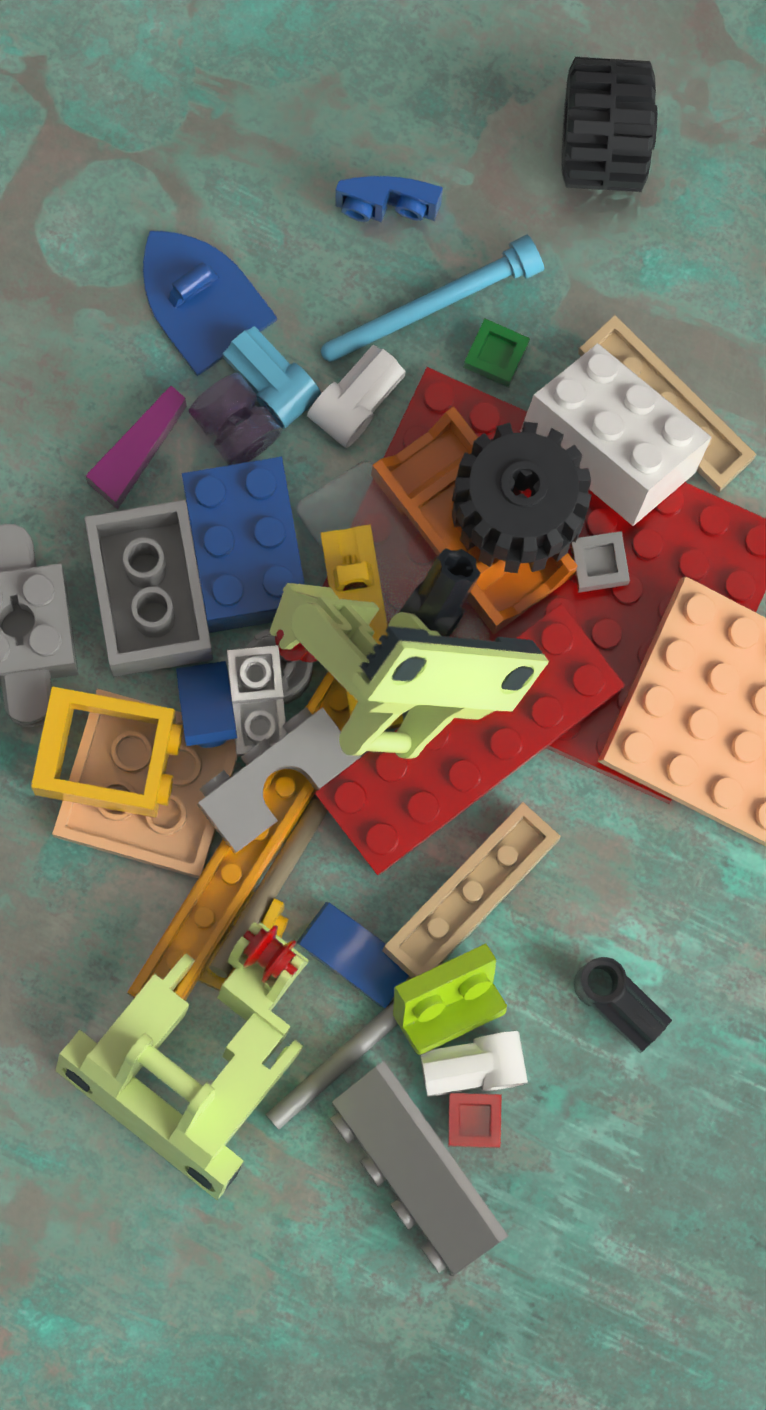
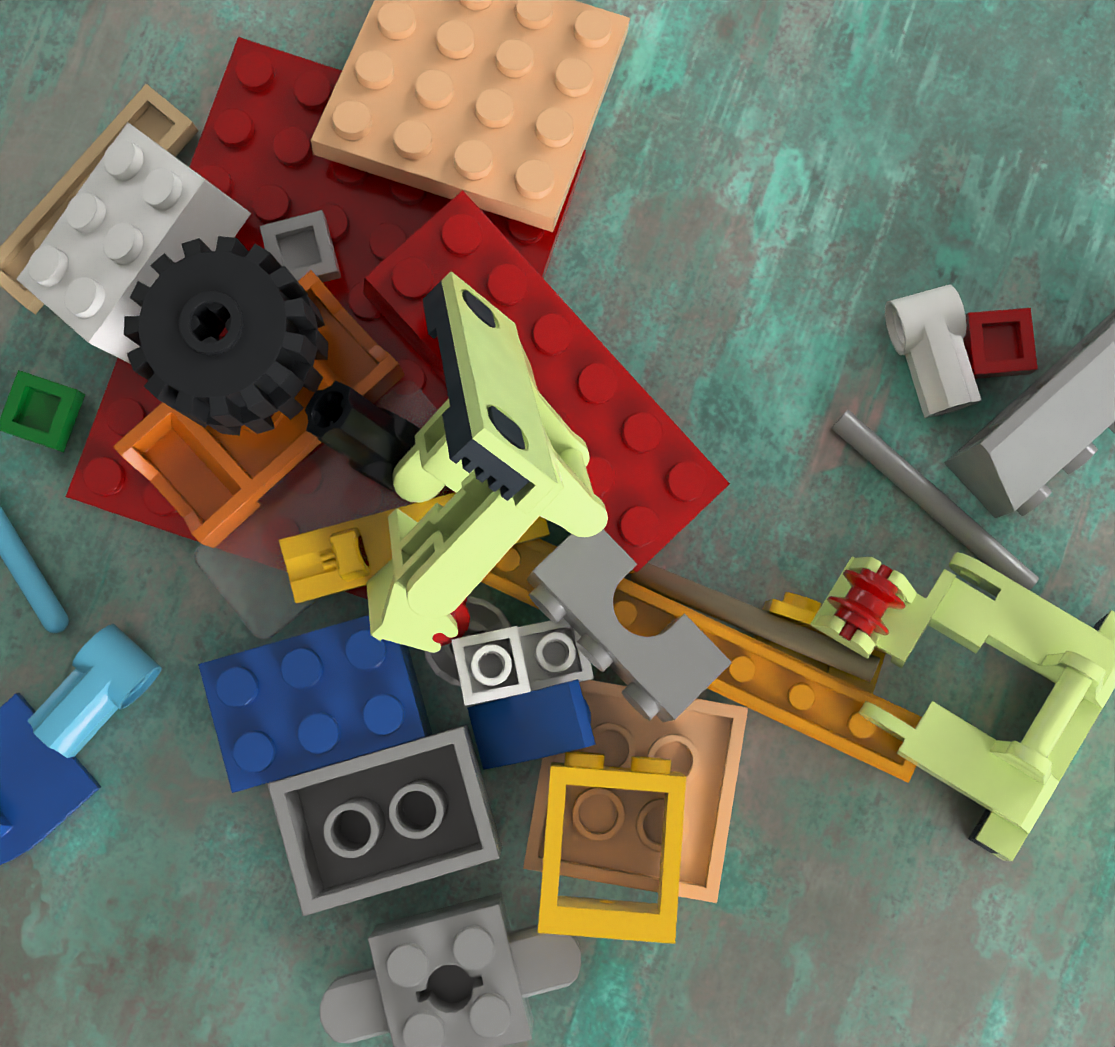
camera: 90 degrees left, 5 degrees up
magenta piece [86,386,187,510] -> none
clear purple wheel [188,373,283,465] -> none
blue slope [296,902,409,1008] -> none
white piece [307,345,406,448] -> none
tan plate [383,802,561,978] -> none
lime bracket [393,943,507,1055] -> none
black piece [574,957,672,1053] -> none

